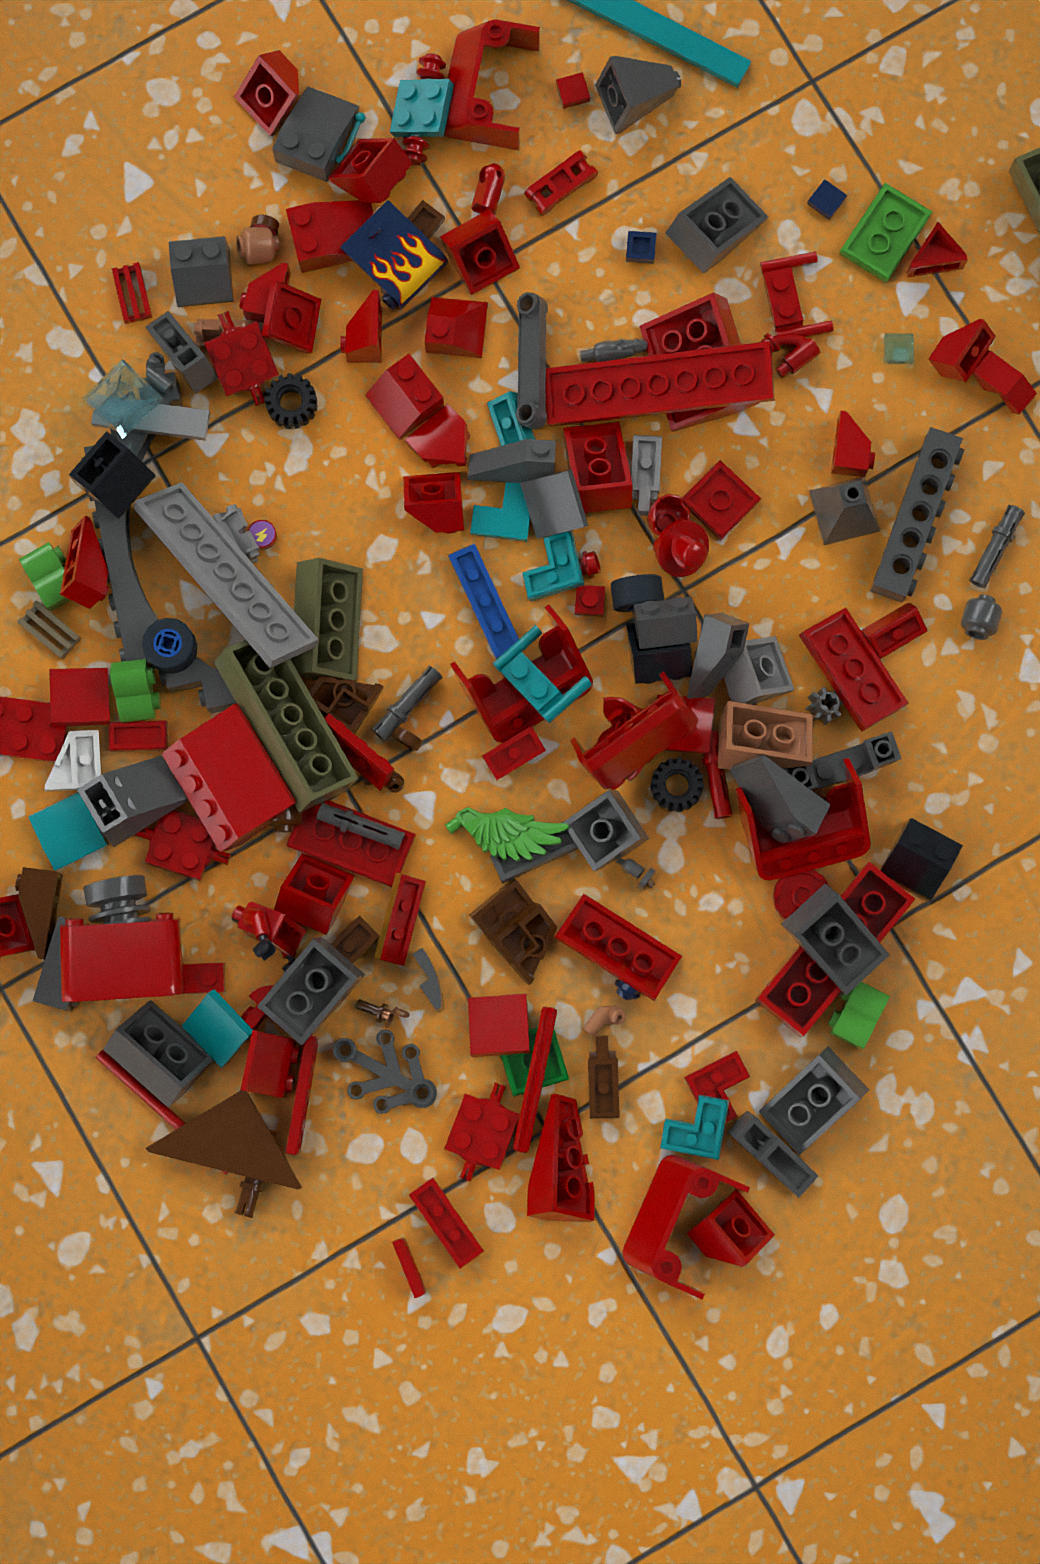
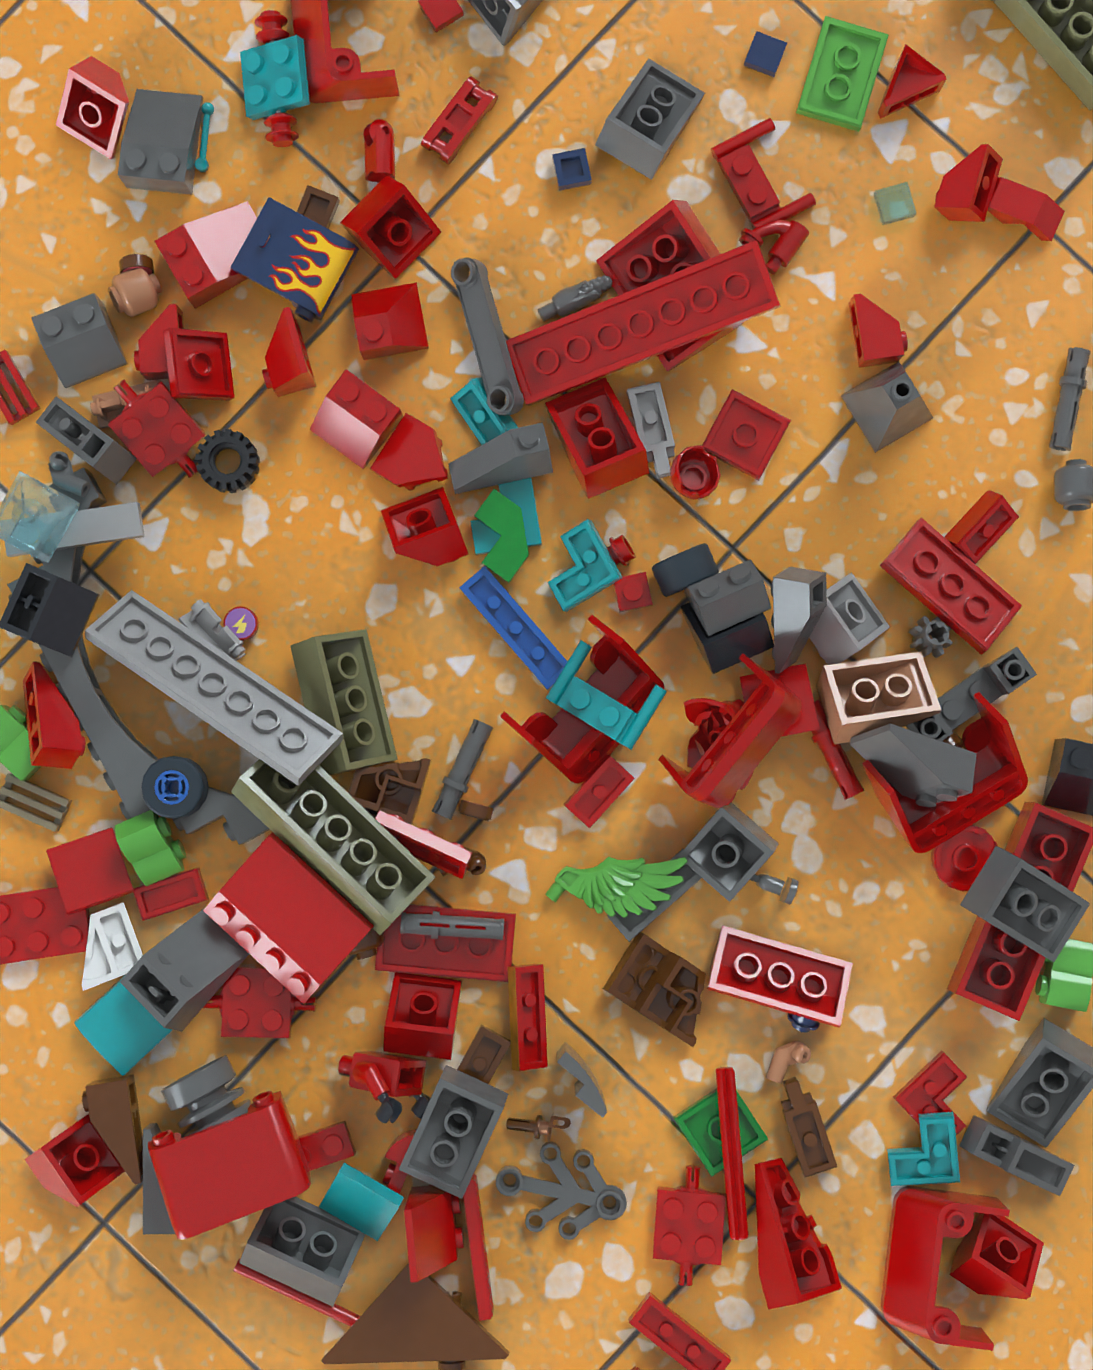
camera: 20 degrees left, 5 degrees up
red slope [328,138,413,203] -> none
red tile [468,994,530,1057] -> none
dark grey slope [520,470,588,538] -> none
black tyre [650,757,704,812] -> none
red plate [653,518,709,577] -> none
dark grey brick [870,427,965,603] -> none
none -> green tile [474,489,529,583]

